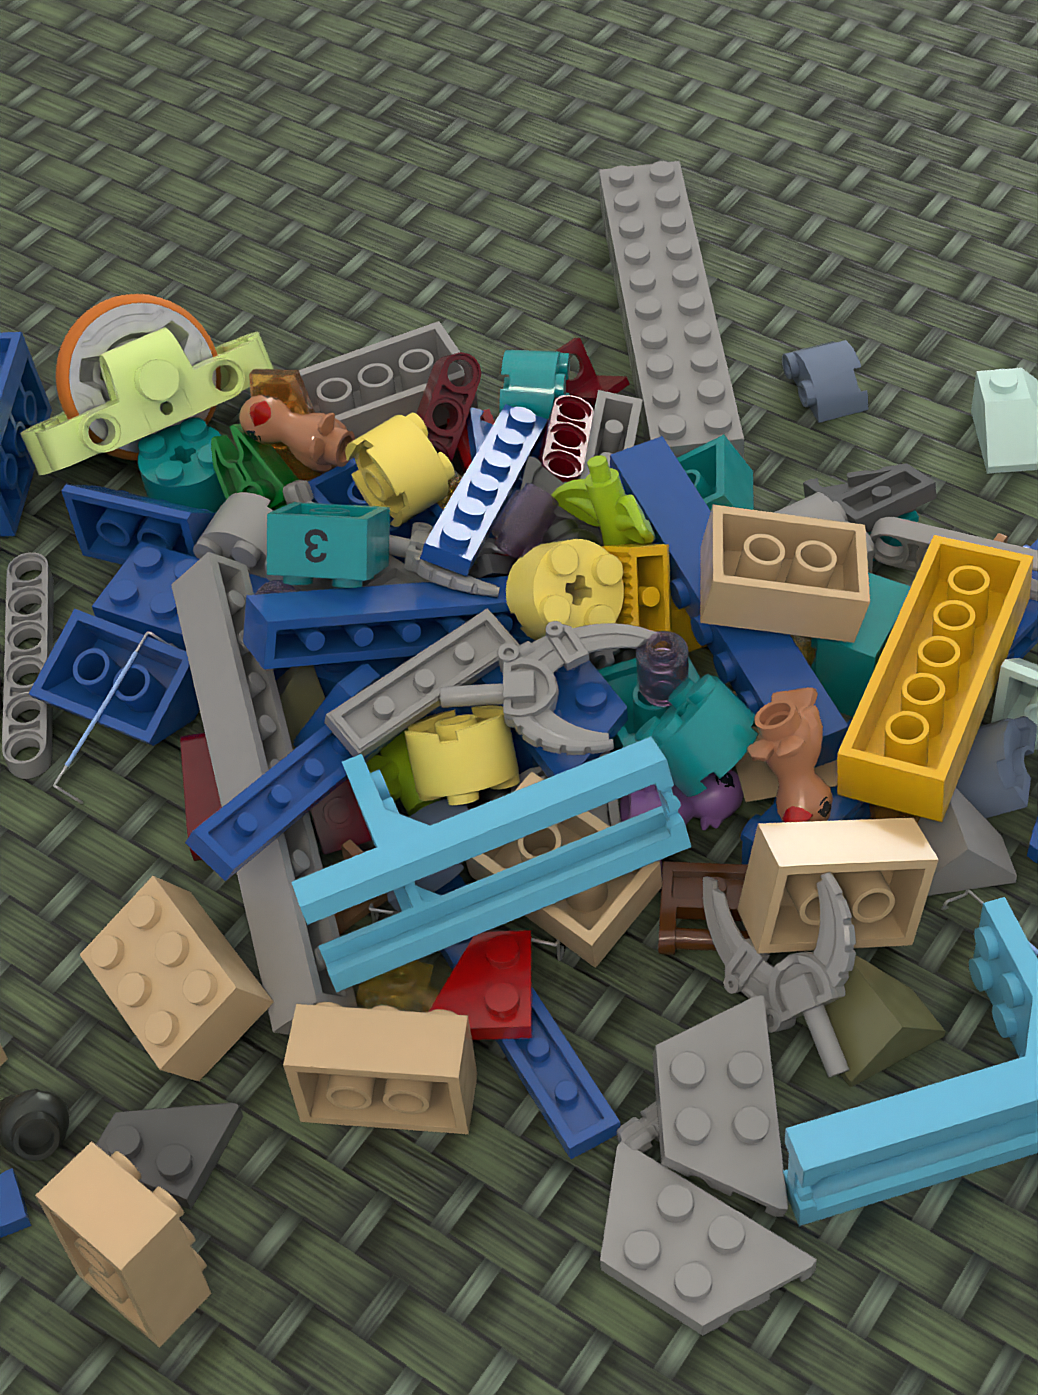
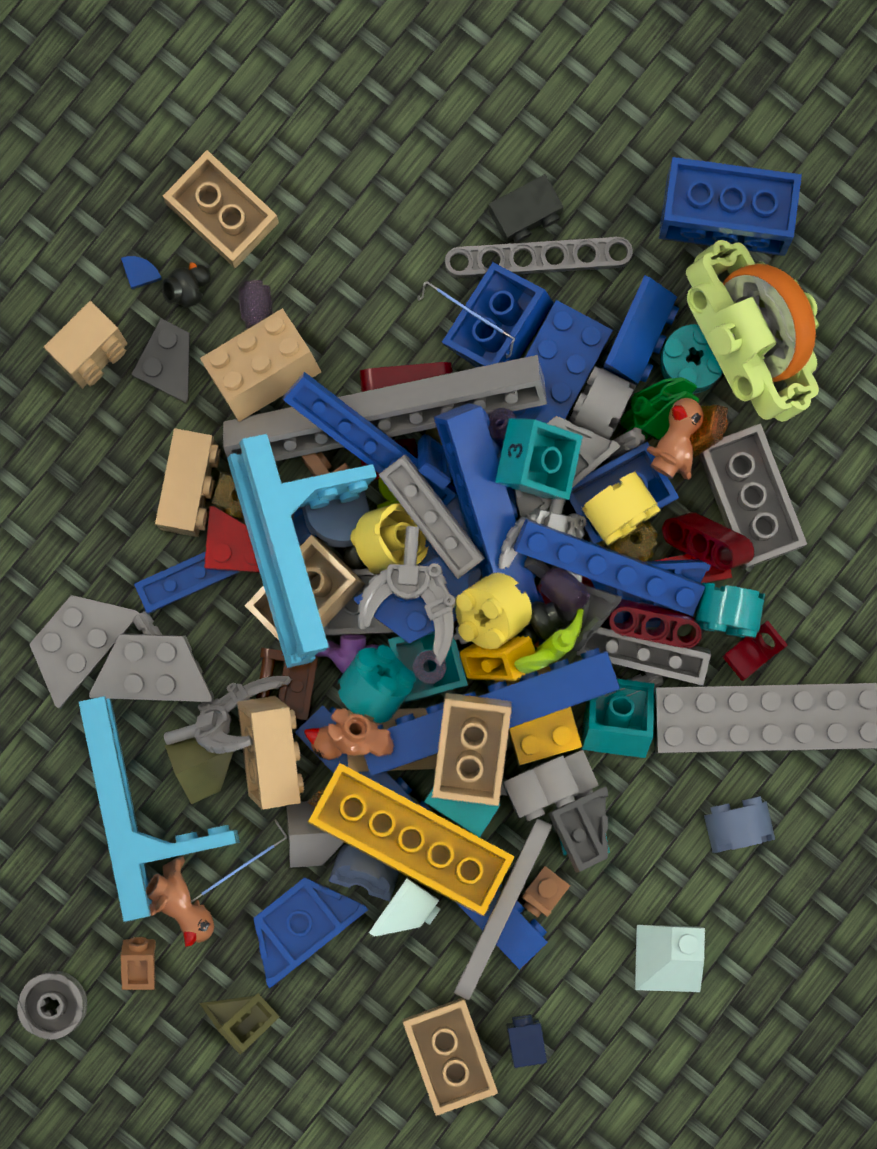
camera: 85 degrees right, 35 degrees up
none -> clear purple brick [238,280,273,329]

